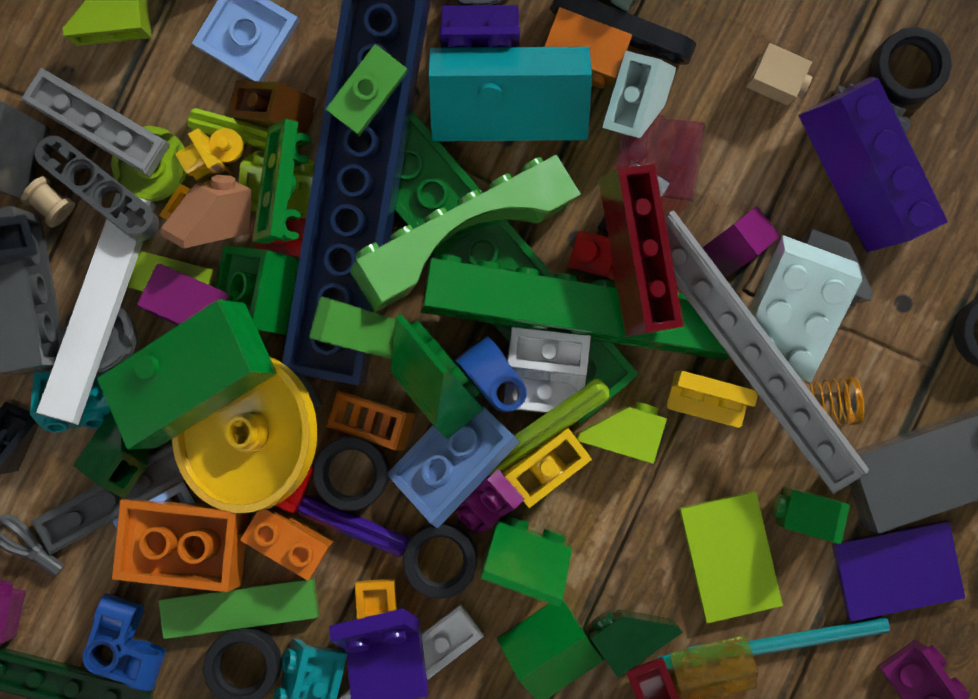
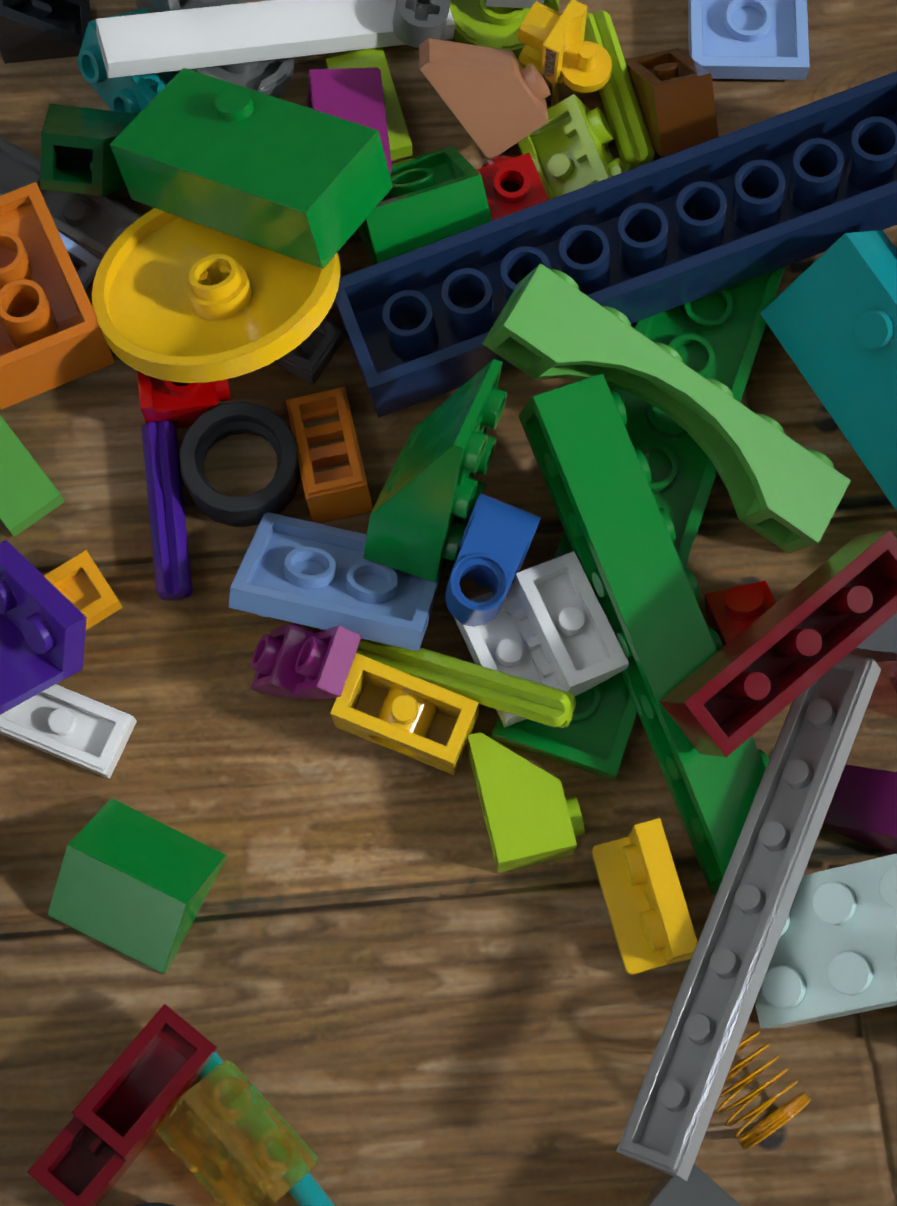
camera: 55 degrees right, 15 degrees down
orange brick [240,506,334,581] -> none
green plate [253,118,311,244] -> none
bright green tile [310,297,429,360] -> none
bright green plate [326,44,409,136] -> none
black tyre [403,521,477,599] -> none
green slope [481,514,572,607] -> none
dark green slope [588,609,683,678] -> none
lime tile [679,491,783,623] -> none
green slope [772,487,850,544] -> none

